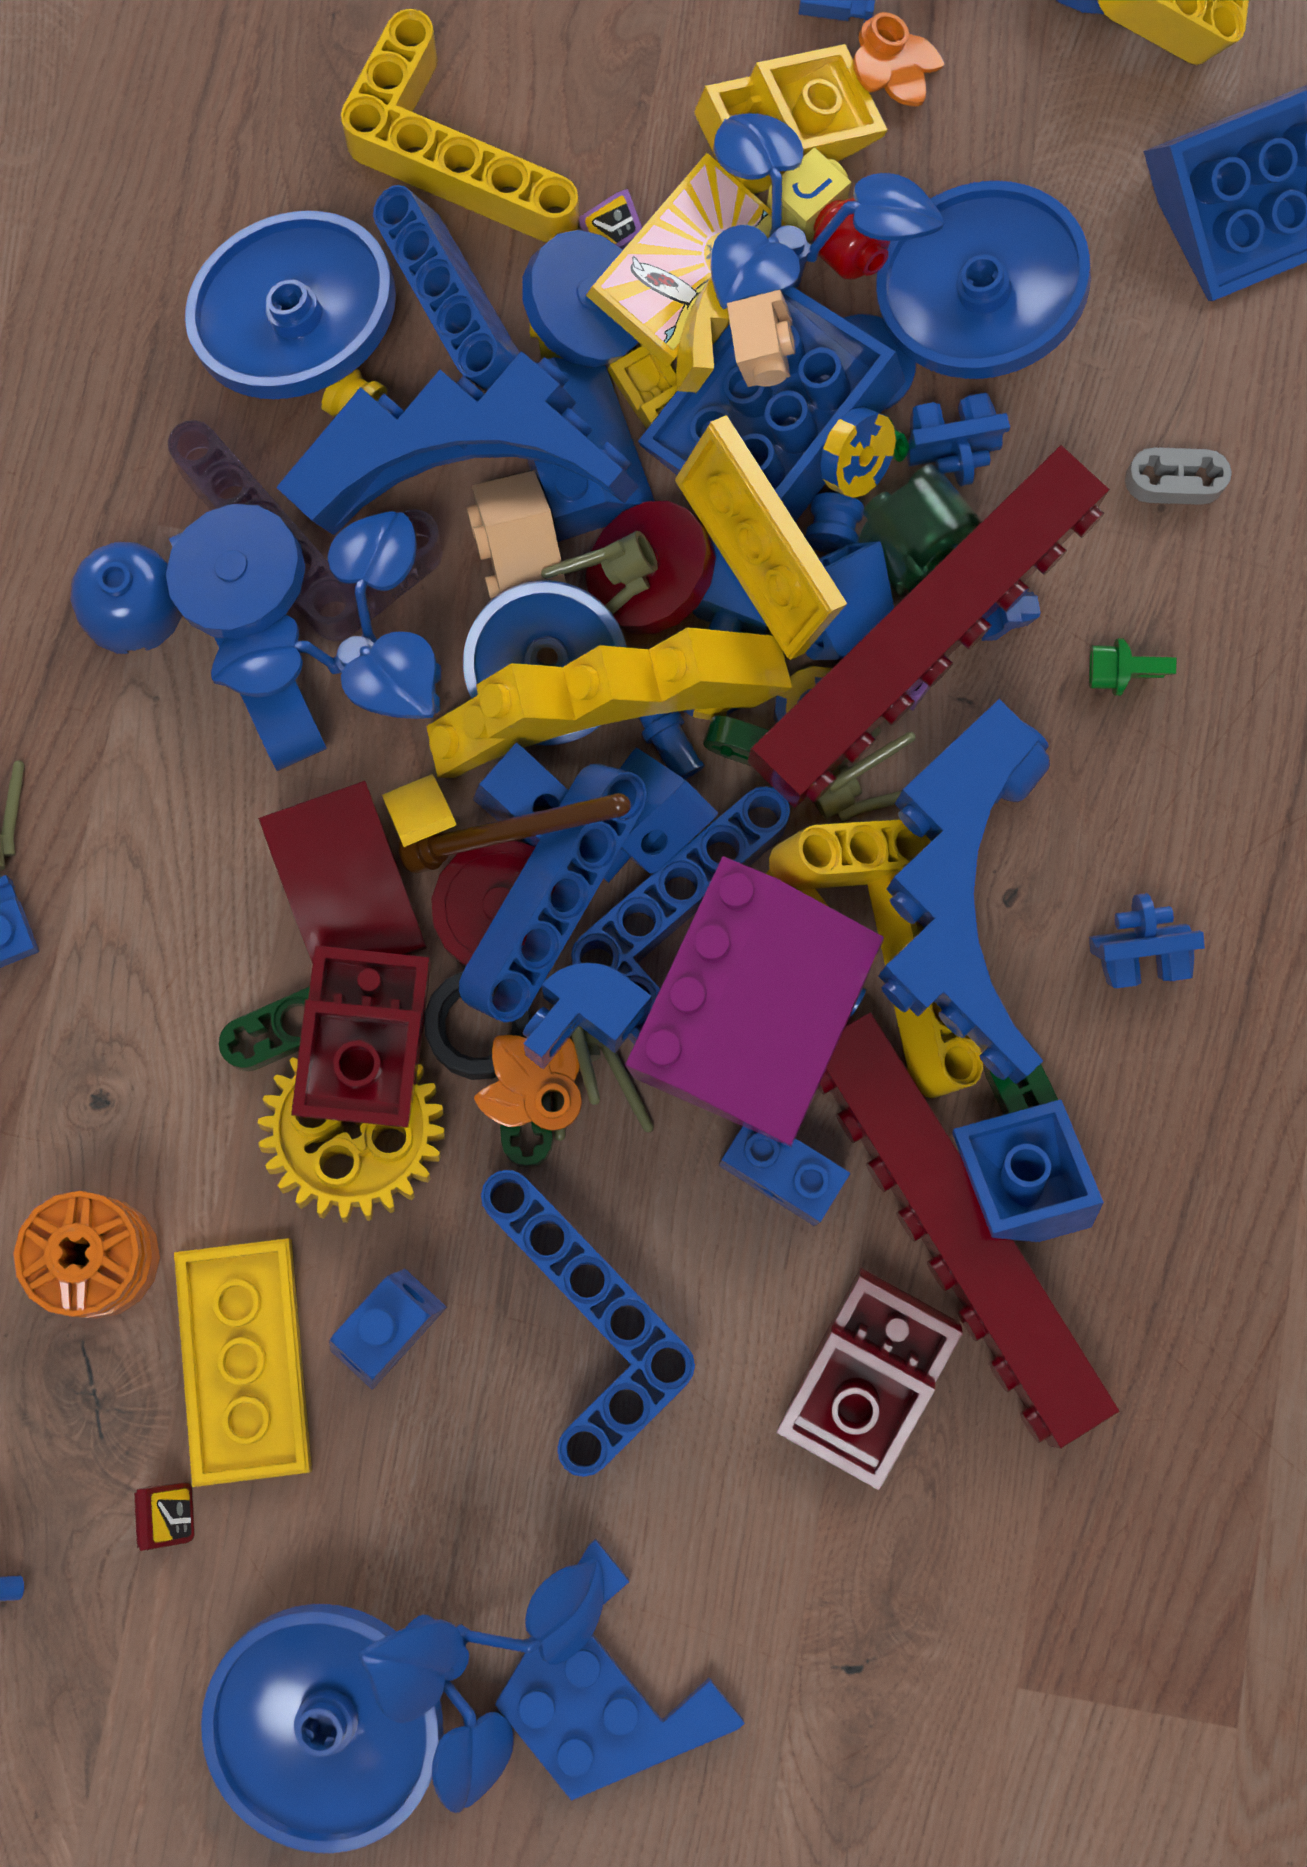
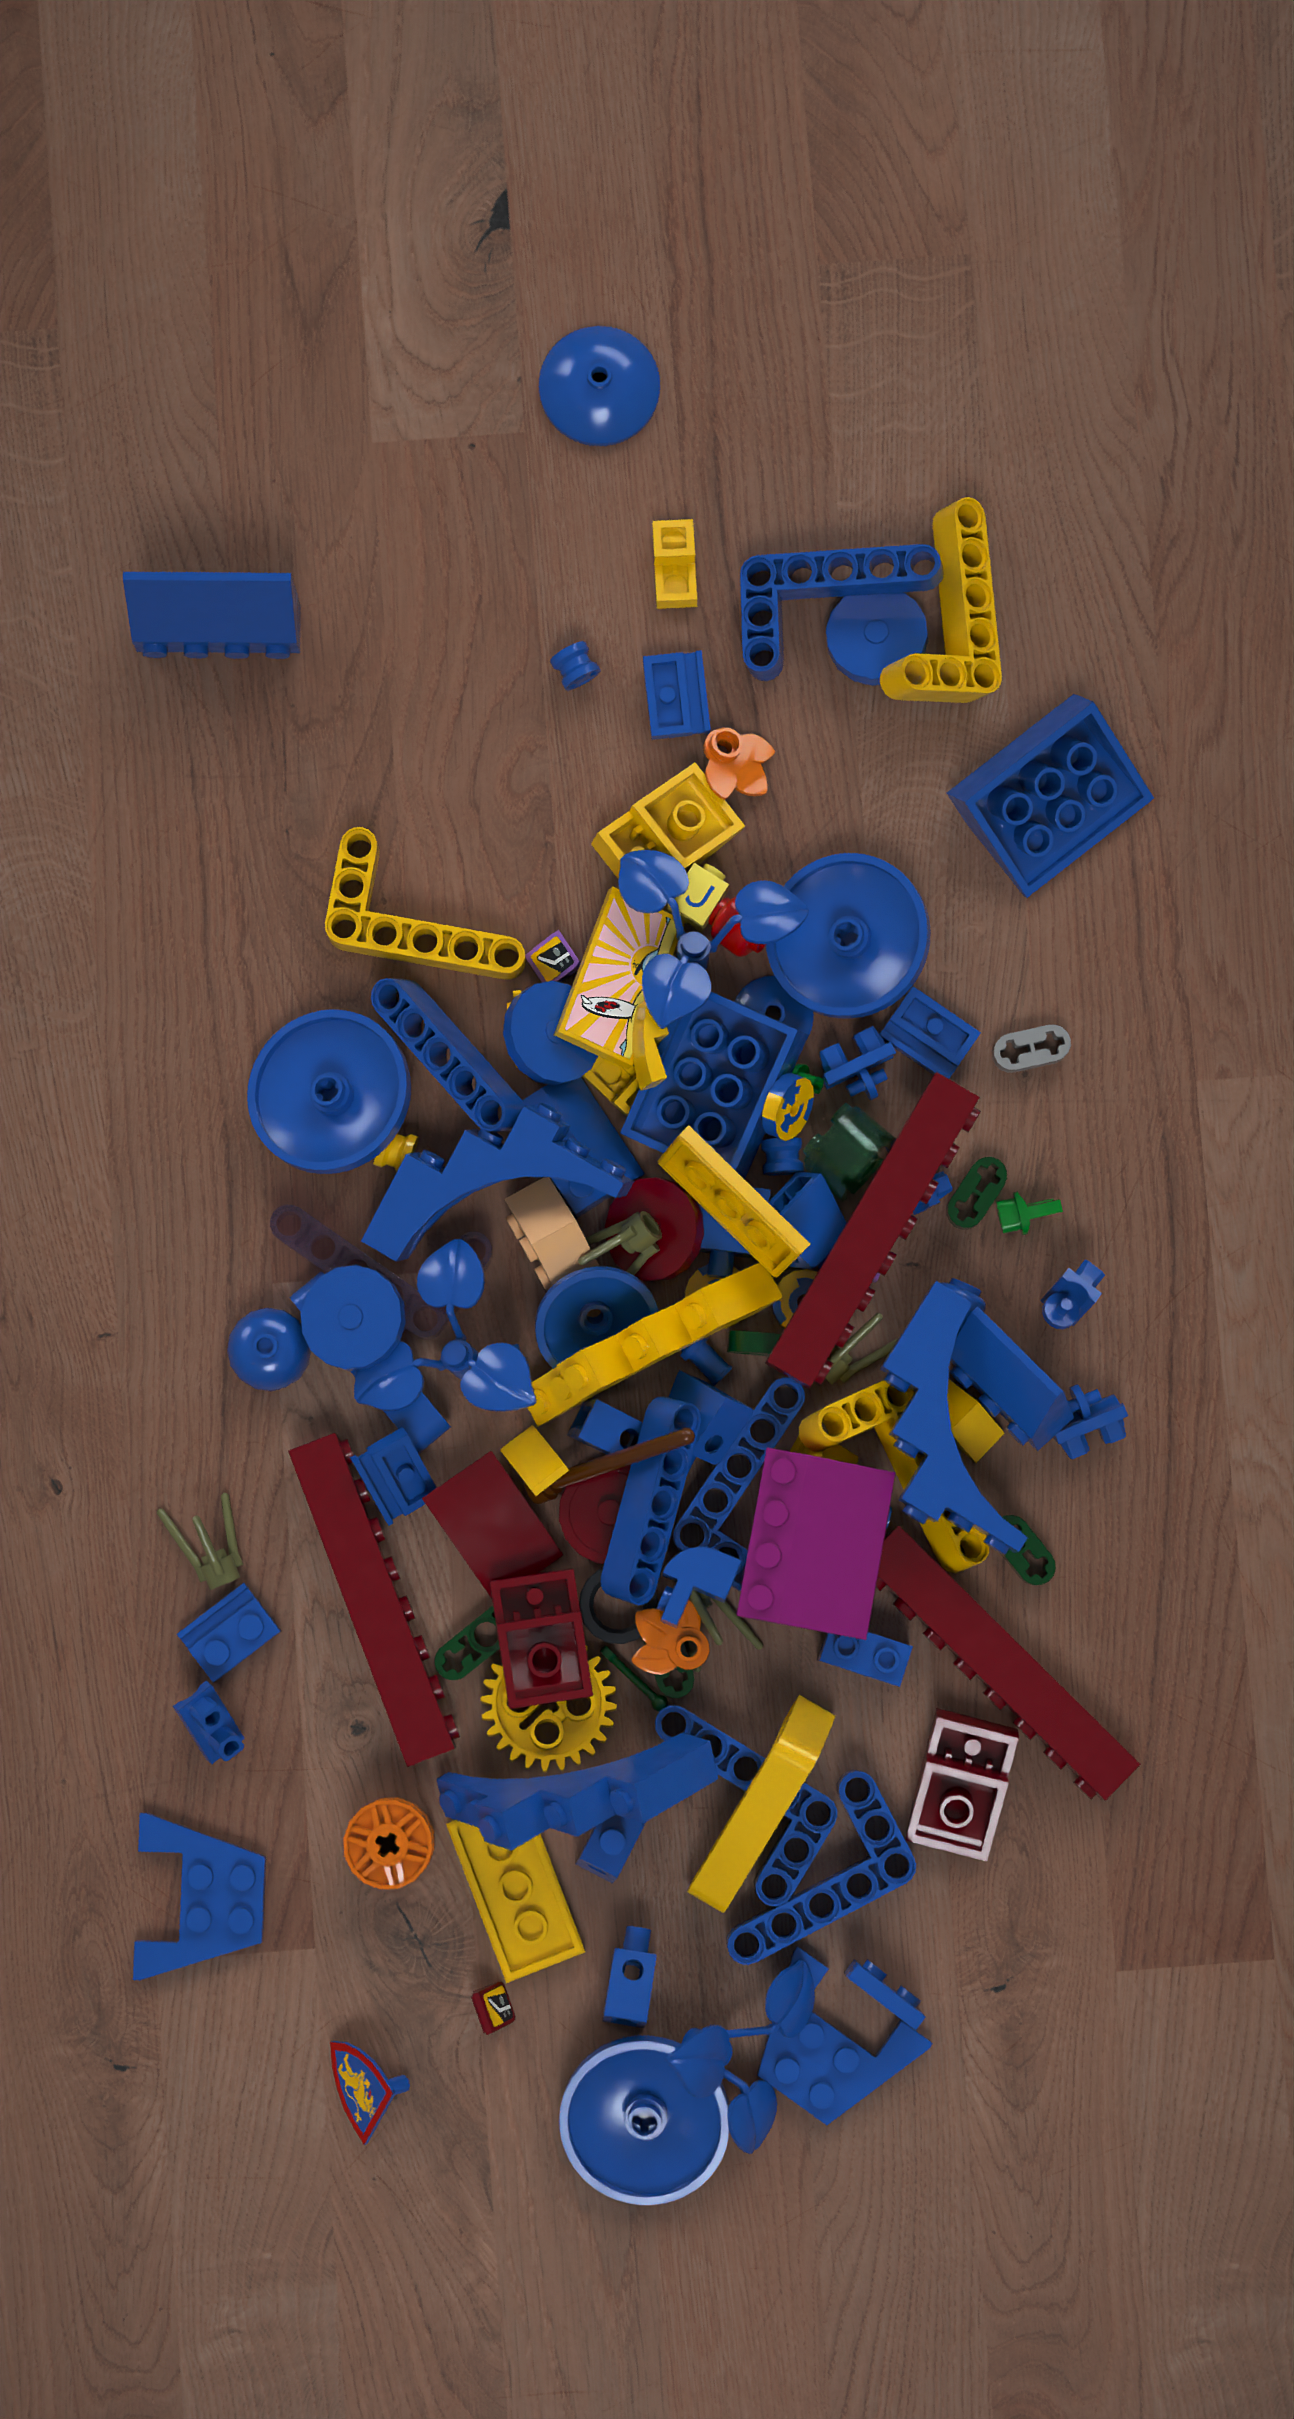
camera: 15 degrees left, 5 degrees up
light nougat brick [727,290,795,387] -> none
blue slope [952,1100,1104,1242] -> none
none -> dark red brick [288,1433,460,1767]
none -> blue plate [350,1427,437,1526]
none -> blue arch [436,1733,718,1851]
none -> dark green hinge [600,1645,668,1712]
none -> blue torso [602,1926,657,2028]
none -> yellow beam [687,1694,836,1913]
none -> blue beam [726,1770,916,1965]
none -> blue plate [844,1959,926,2031]
none -> blue plate [880,986,981,1079]
none -> dark green beam [946,1157,1007,1230]
none -> yellow slope [947,1379,1004,1463]
none -> blue slope [950,1306,1074,1451]
none -> blue hips [1040,1259,1105,1329]

